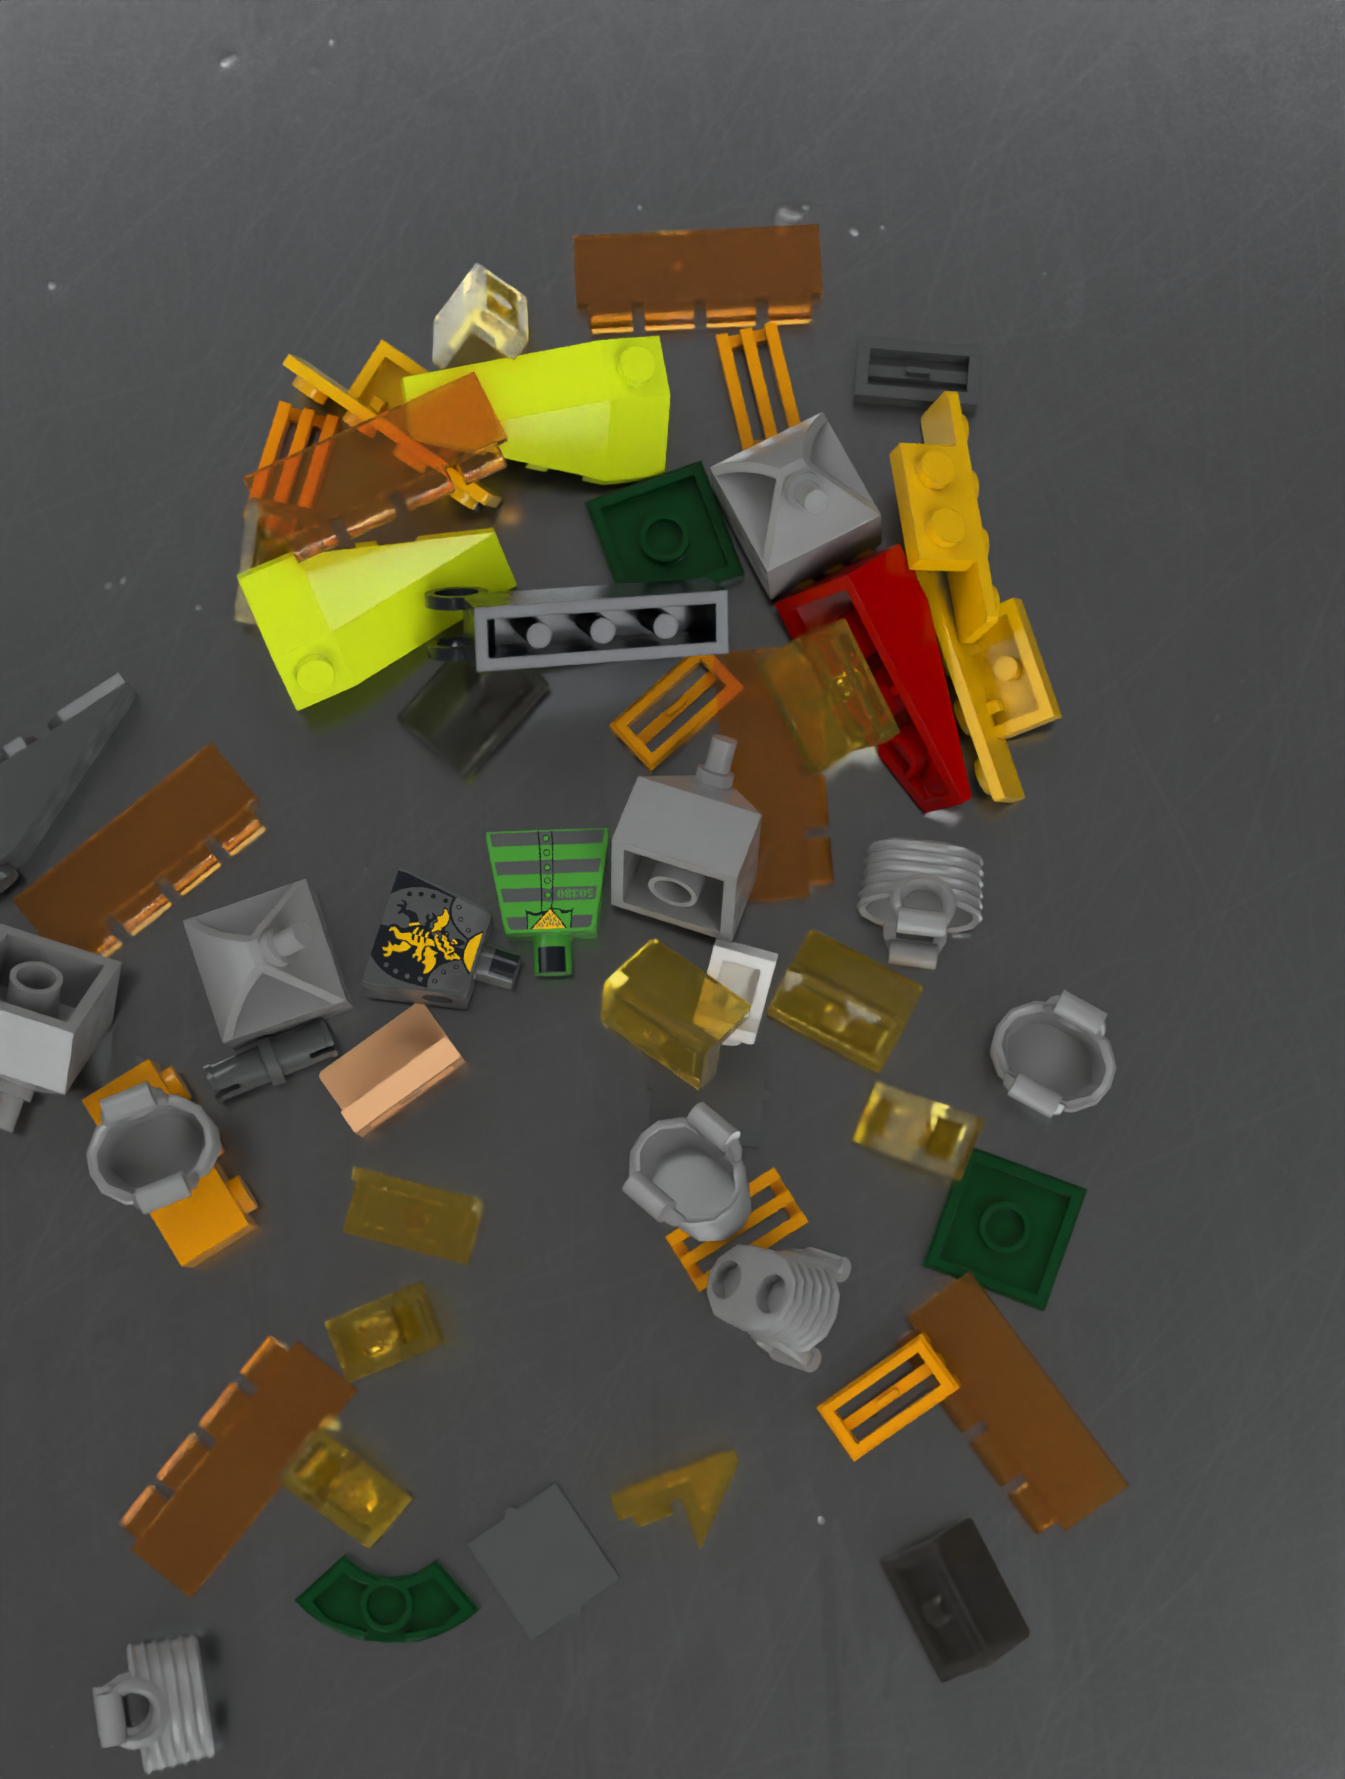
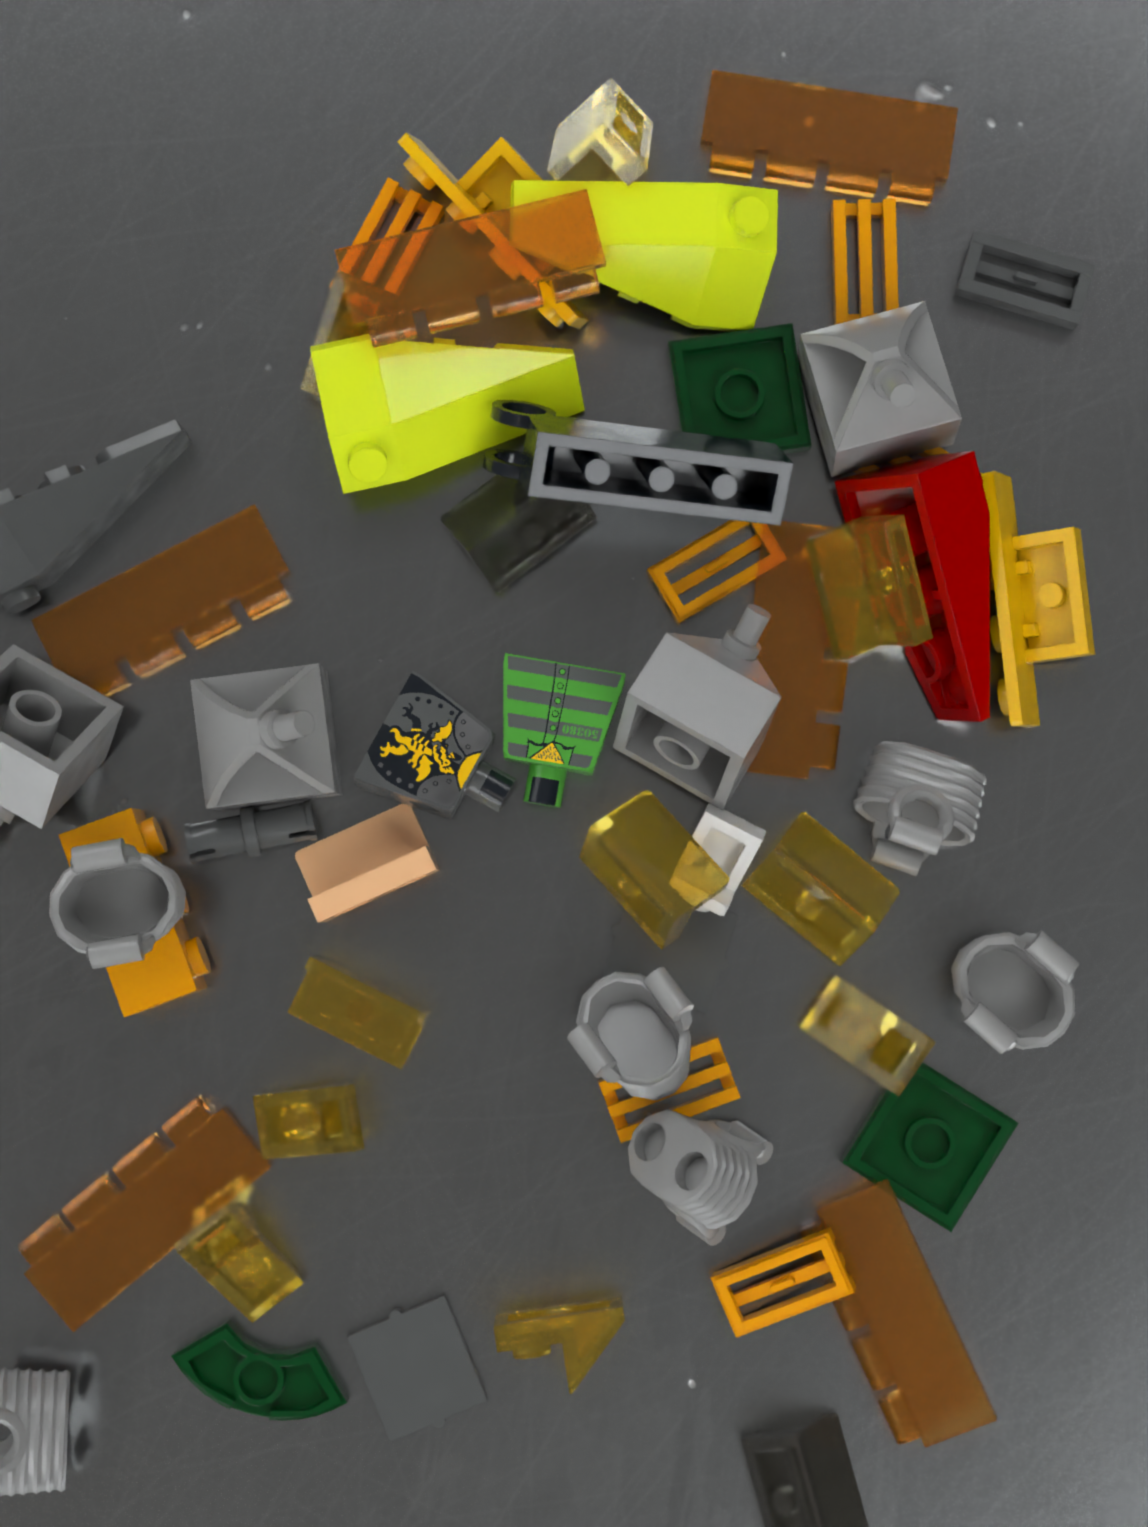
camera: 15 degrees right, 5 degrees up
yellow bracket [889,391,1000,644] -> none

